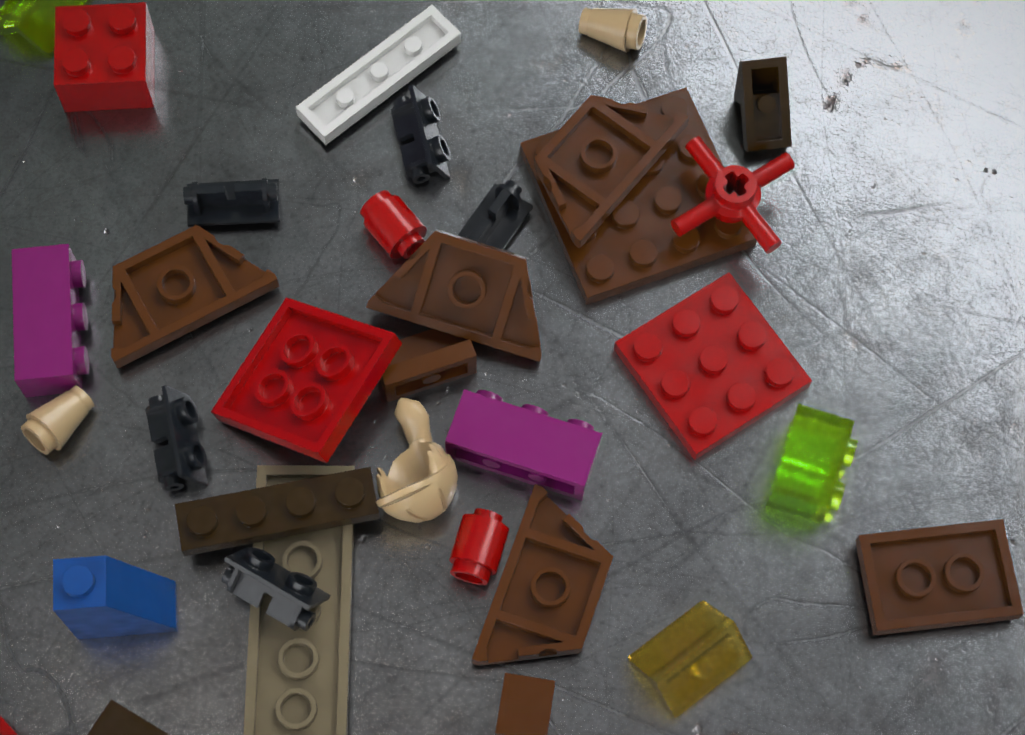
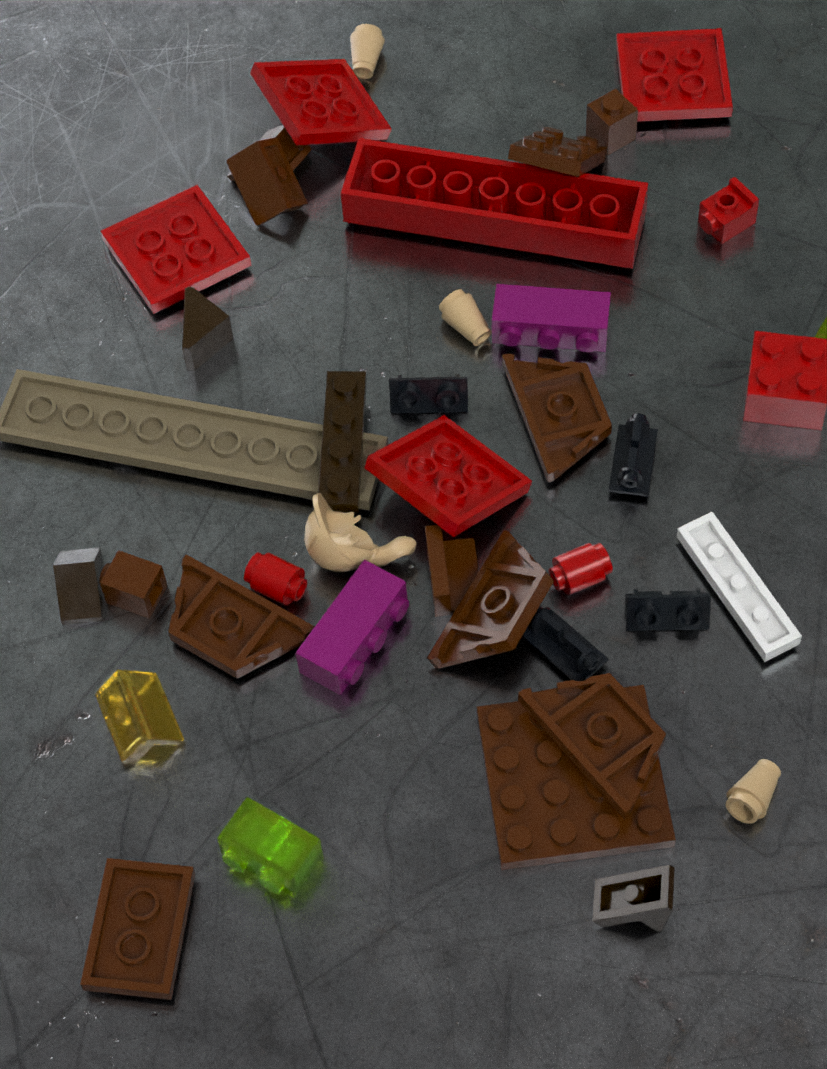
camera: 110 degrees right, 10 degrees down
blue slope [53,555,178,639] -> none
black hinge [222,547,331,631] -> none
red plate [614,272,812,460] -> none
red bar [671,136,795,254] -> none

